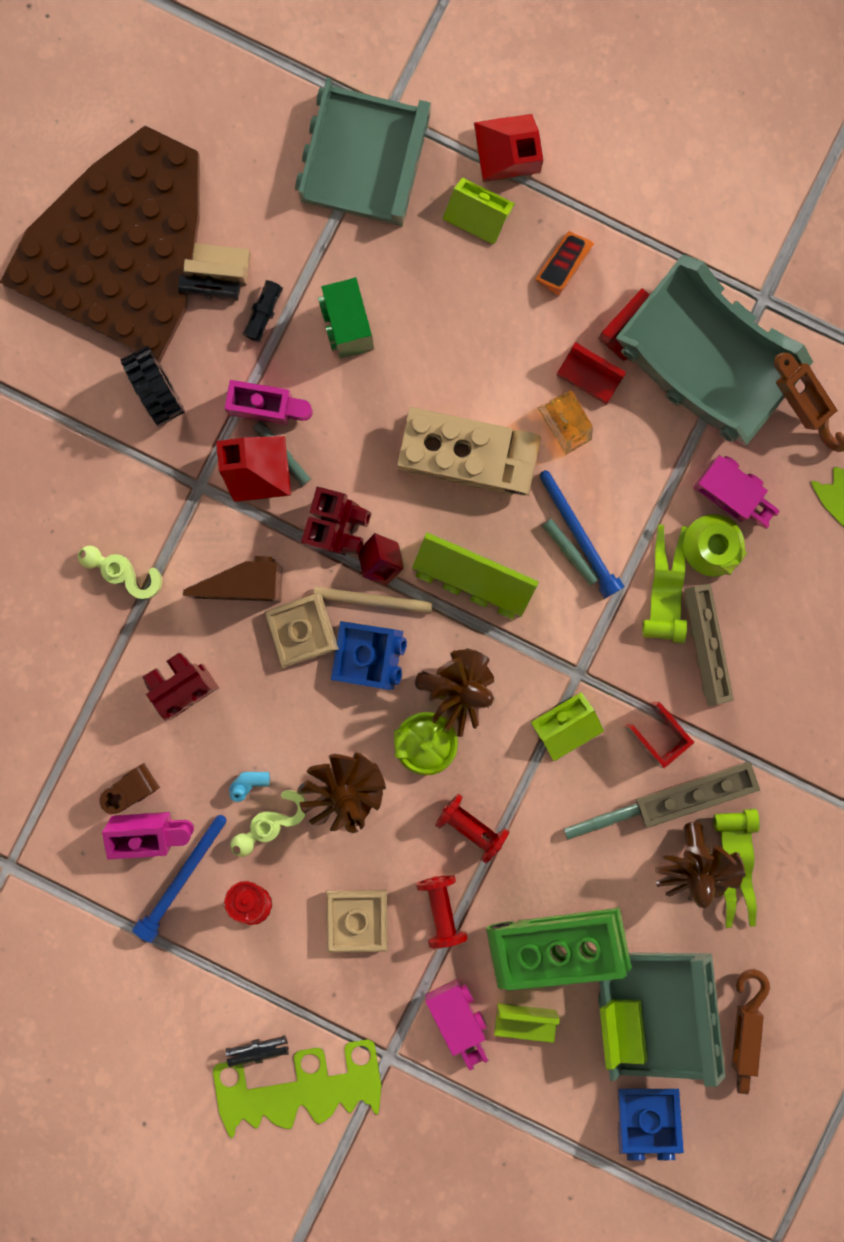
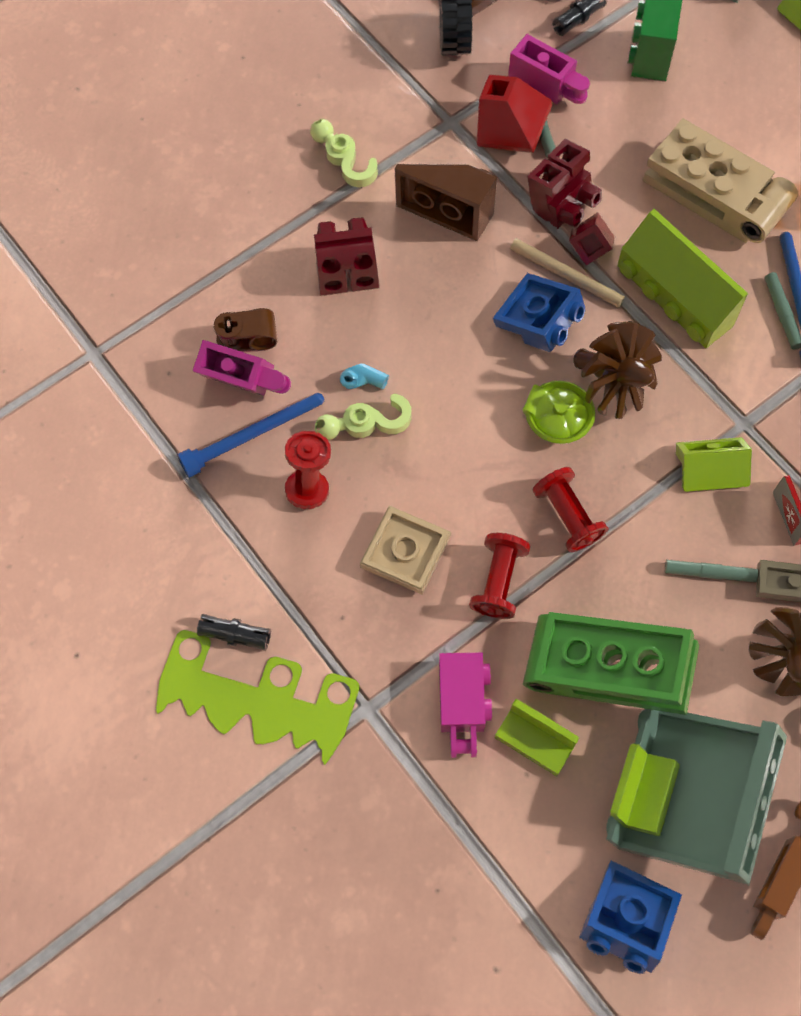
camera: 30 degrees right, 20 degrees down
tan plate [264,593,339,668] -> none
reddish brown piece [297,752,386,833] -> none

